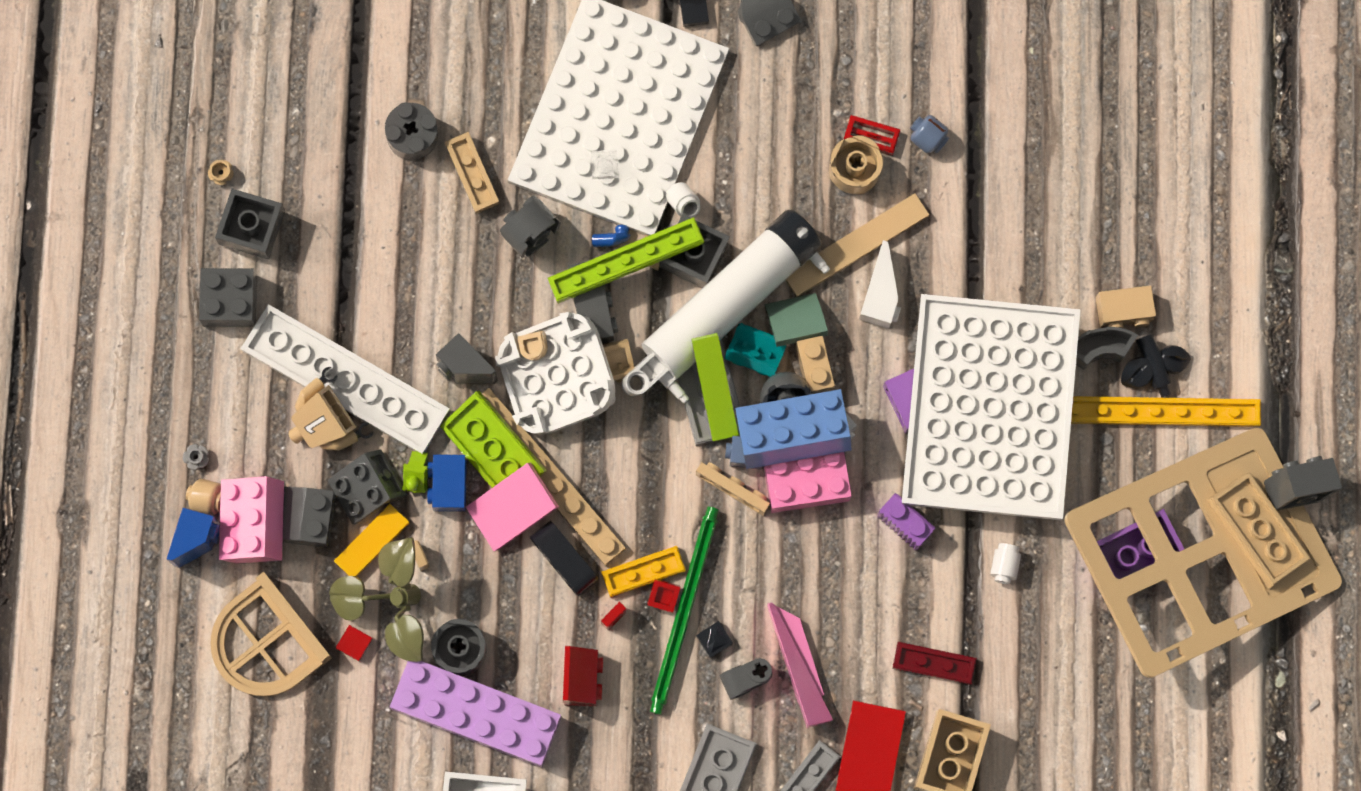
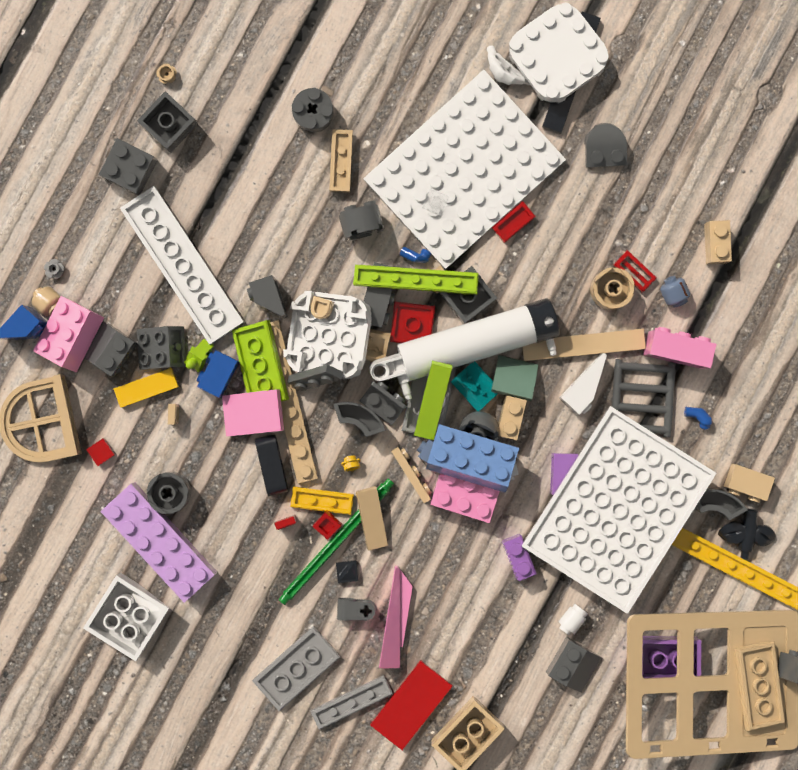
camera: 25 degrees right, 10 degrees up
tan torso [289,367,374,451] -> none
olive plant [329,537,424,662] -> none
red slope [563,646,603,706] -> none
white brick [666,182,700,218] -> none
dark red tile [892,642,977,685] -> none
none -> dark grey plate [287,364,343,391]
none -> dark grey brick [333,402,386,437]
none -> yellow plate [341,455,361,472]
none -> tan tile [356,486,388,551]
none -> dark grey bracket [360,381,406,425]
none -> red tile [390,301,435,343]
none -> red tile [492,201,536,243]
none -> dark grey slope [546,636,602,693]
none -> dark grey bar [612,359,676,438]
none -> bright pink brick [643,327,717,369]
none -> blue arm [684,407,712,430]
none -> tan brick [704,220,732,264]

